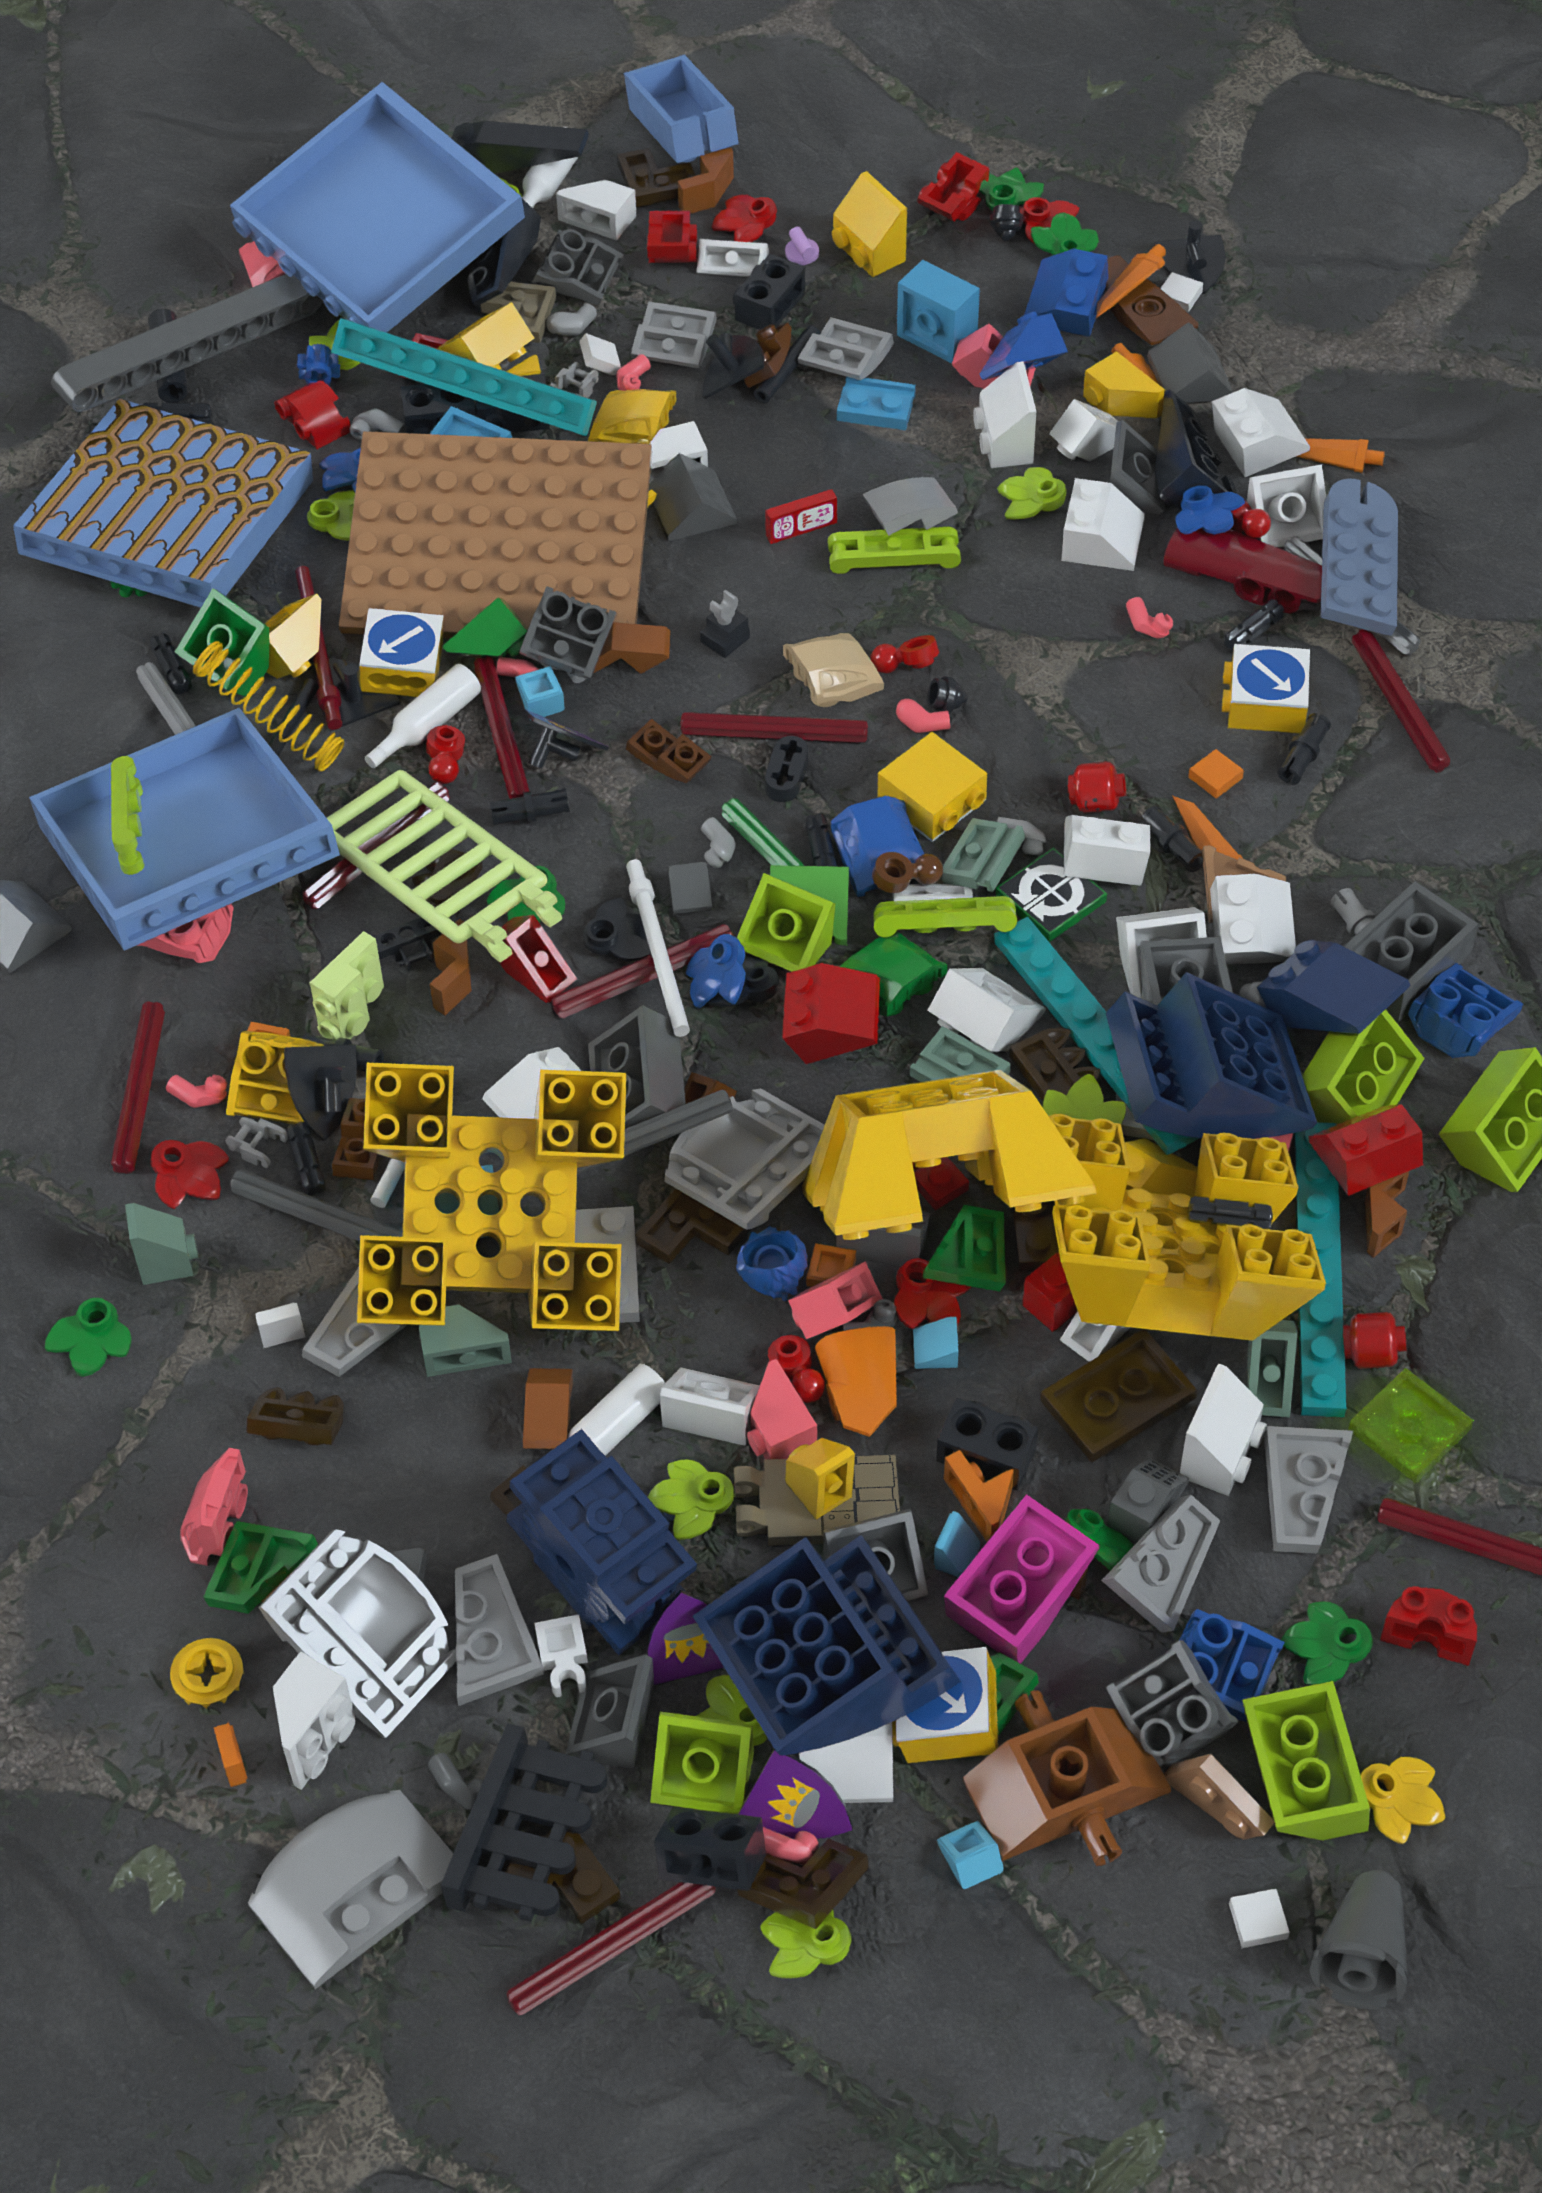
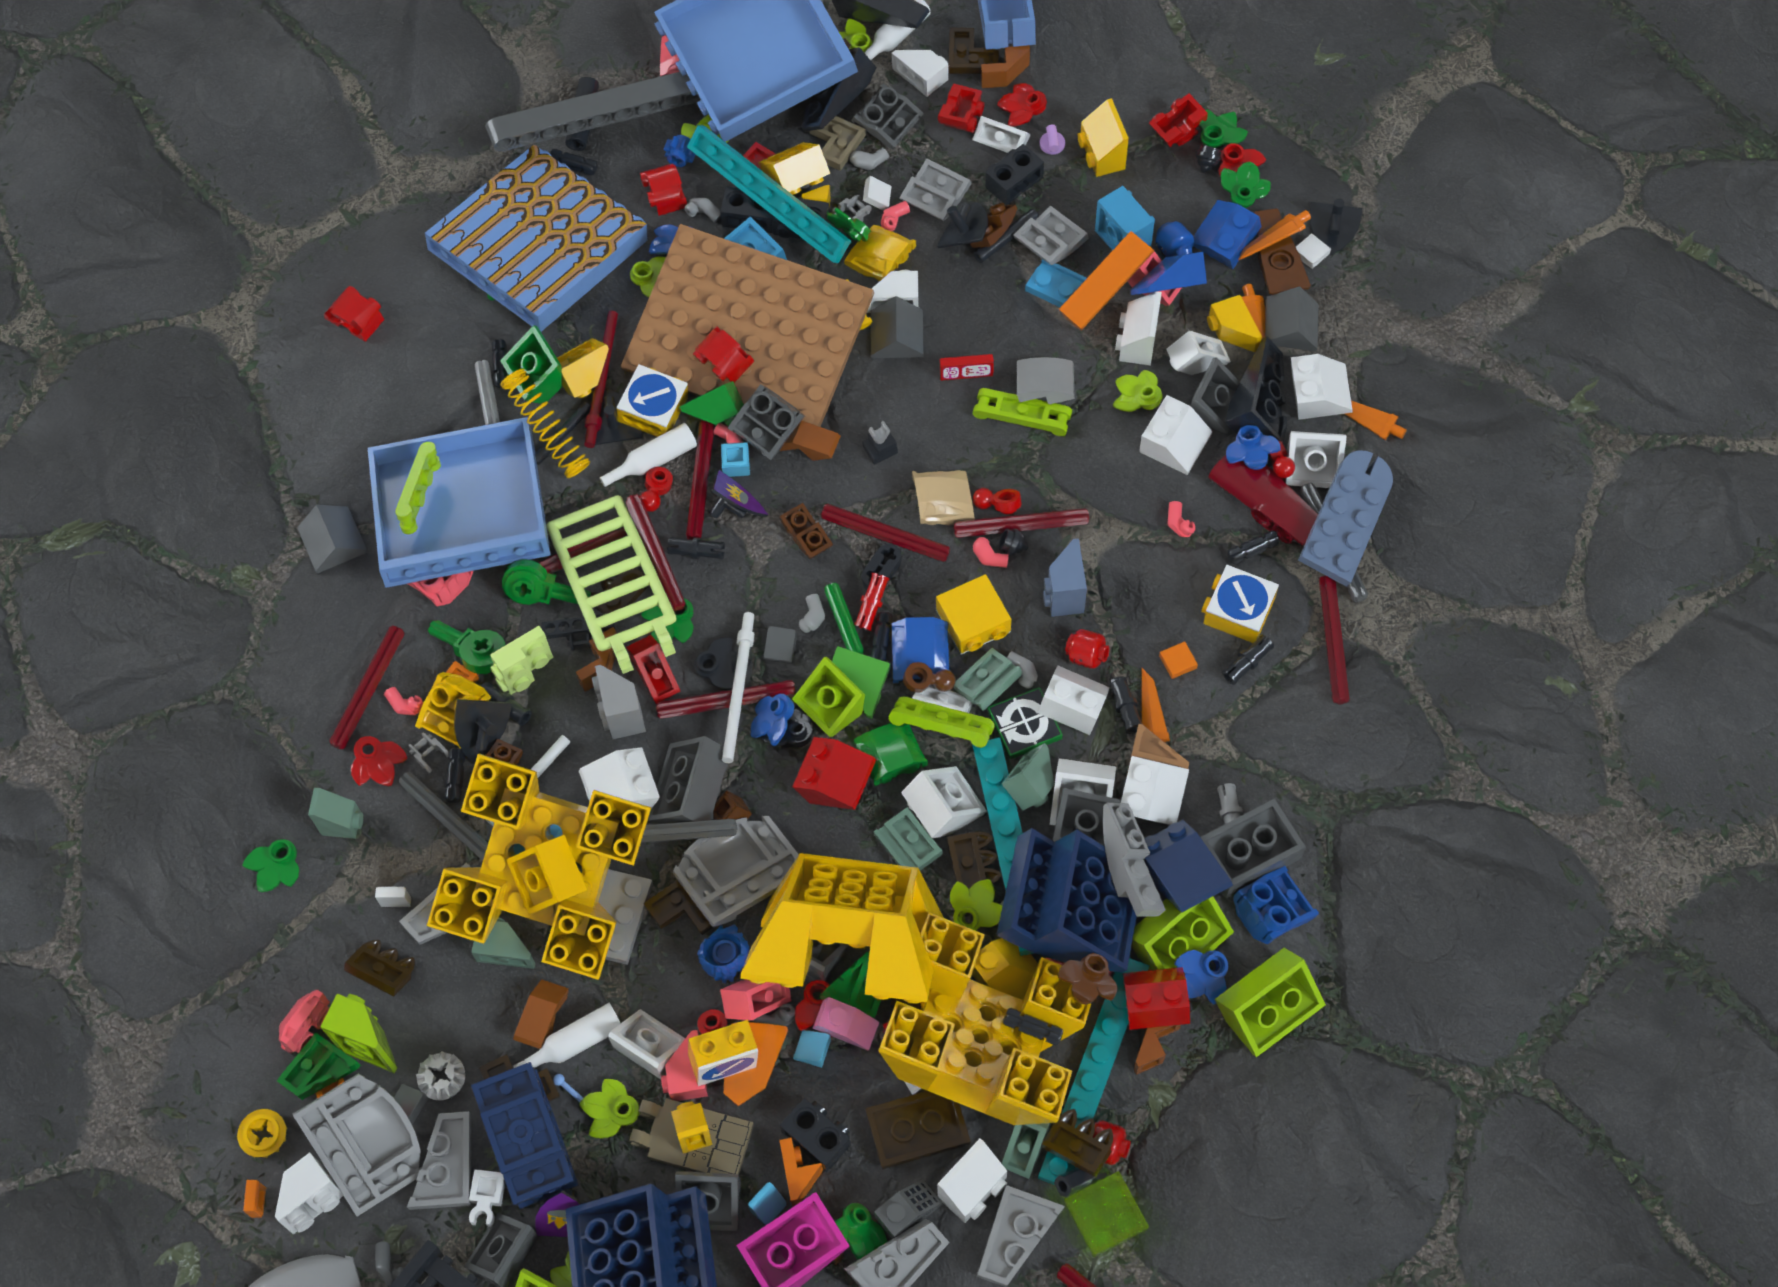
camera: 20 degrees right, 10 degrees up
none -> lime slope [320,994,397,1073]
none -> white gear [416,1051,465,1100]
none -> green piece [428,620,506,674]
none -> green piece [502,559,591,605]
none -> yellow slope [506,835,587,915]
none -> light grey slope [592,665,646,739]
none -> dark red axle [625,494,685,611]
none -> yellow piece [688,1020,758,1086]
none -> red cylinder [693,326,755,383]
none -> bright pink slope [813,997,879,1051]
none -> green plate [826,207,871,242]
none -> red pin [854,573,889,631]
none -> dark red axle [954,508,1089,538]
none -> sand green slope [1002,743,1054,810]
none -> dark brown plate [1041,1109,1113,1178]
none -> sand blue slope [1043,539,1087,617]
none -> black bar [1054,1167,1107,1197]
none -> reddish brown plate [1057,953,1117,1004]
none -> orange brick [1059,231,1154,330]
none -> light grey slope [1103,803,1165,916]
none -> blue head [1156,221,1194,257]
none -> blue plate [1174,950,1228,1004]

